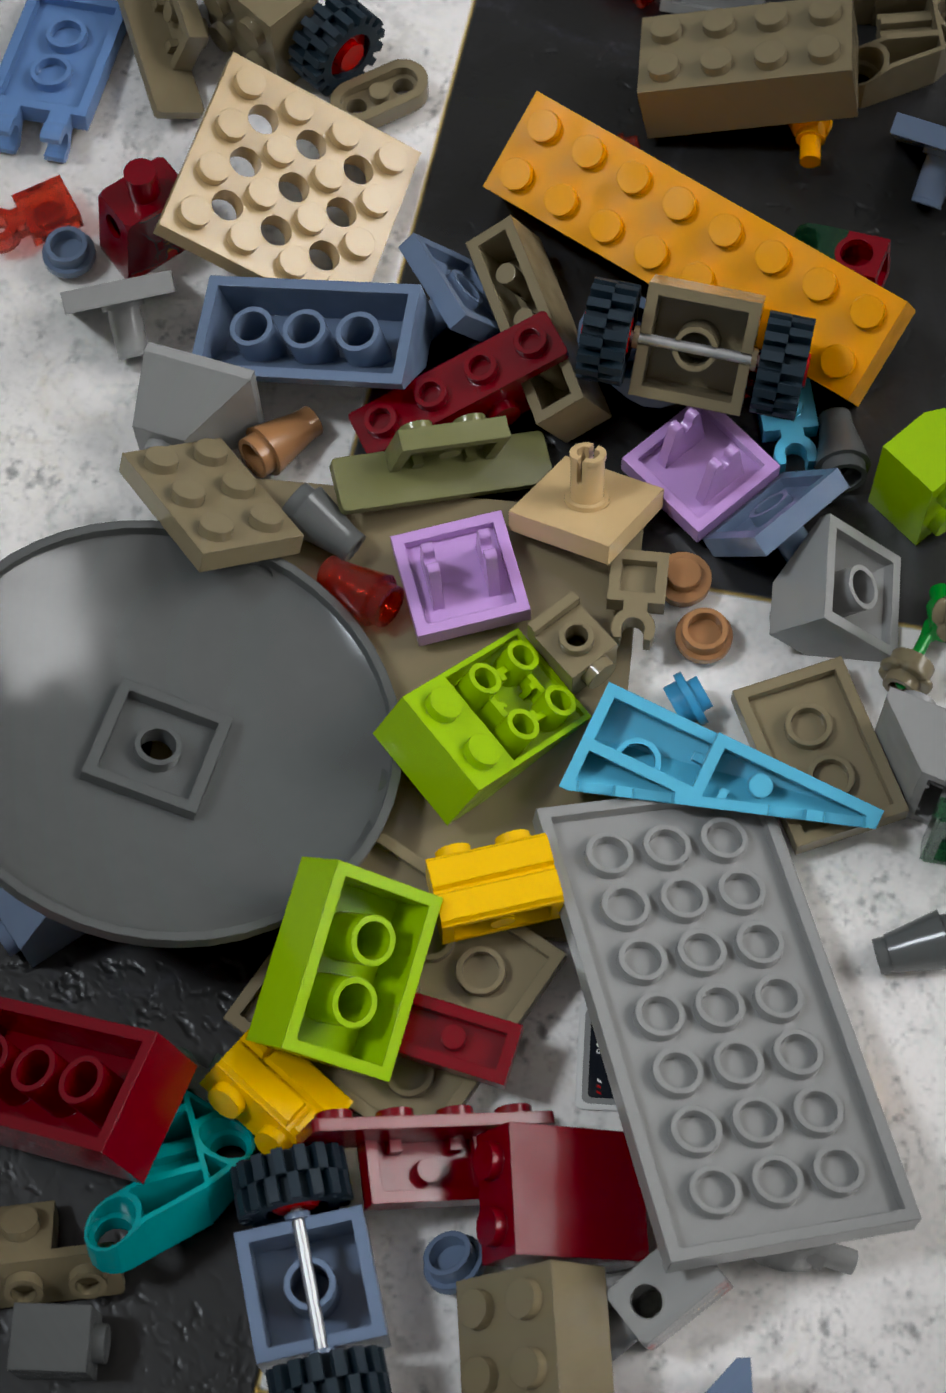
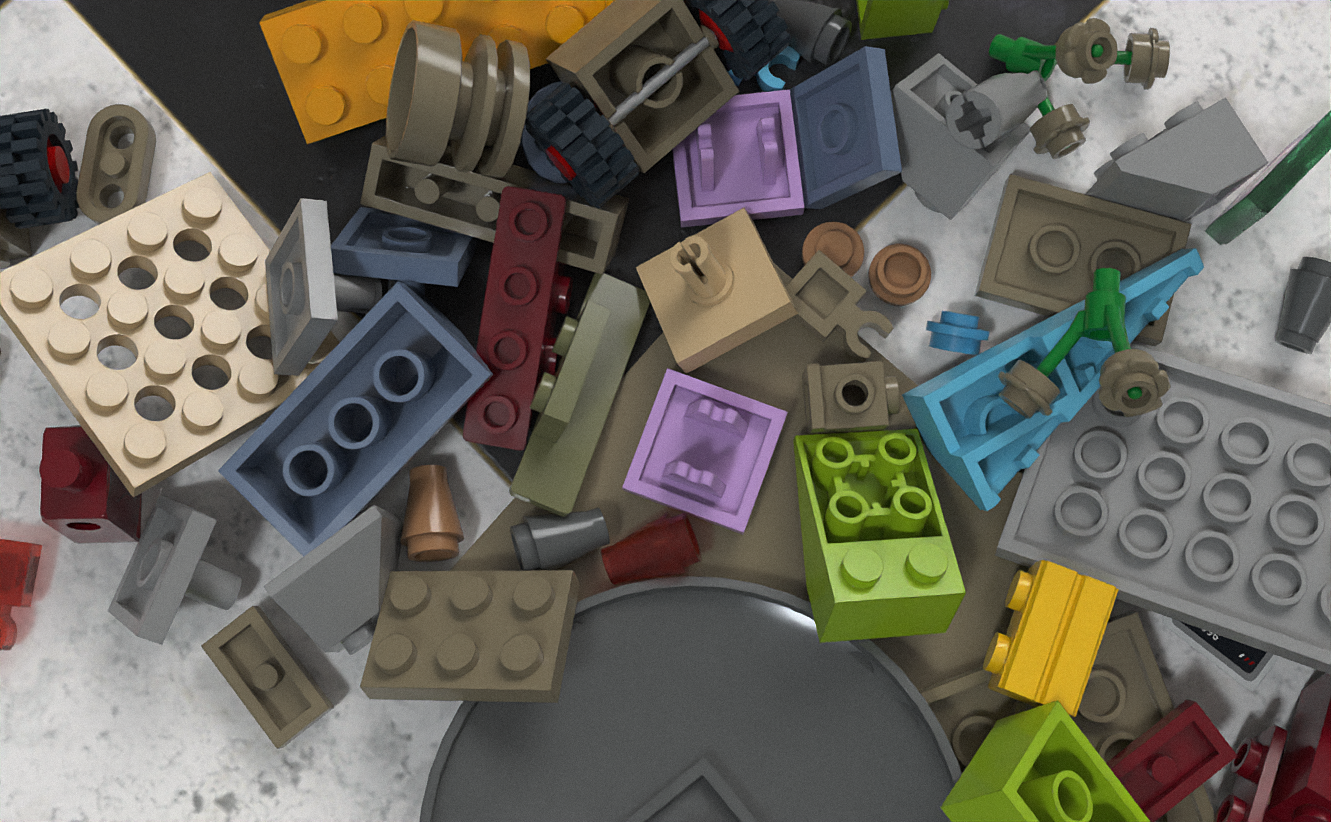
camera: 55 degrees left, 15 degrees up
sand blue plate [42,226,96,278] -> none
none -> dark tan plate [201,606,334,749]
none -> light grey tile [265,198,382,376]
none -> dark tan wheel [385,20,530,178]
none -> light grey piece [946,70,1047,149]
none -> plant [998,268,1171,419]

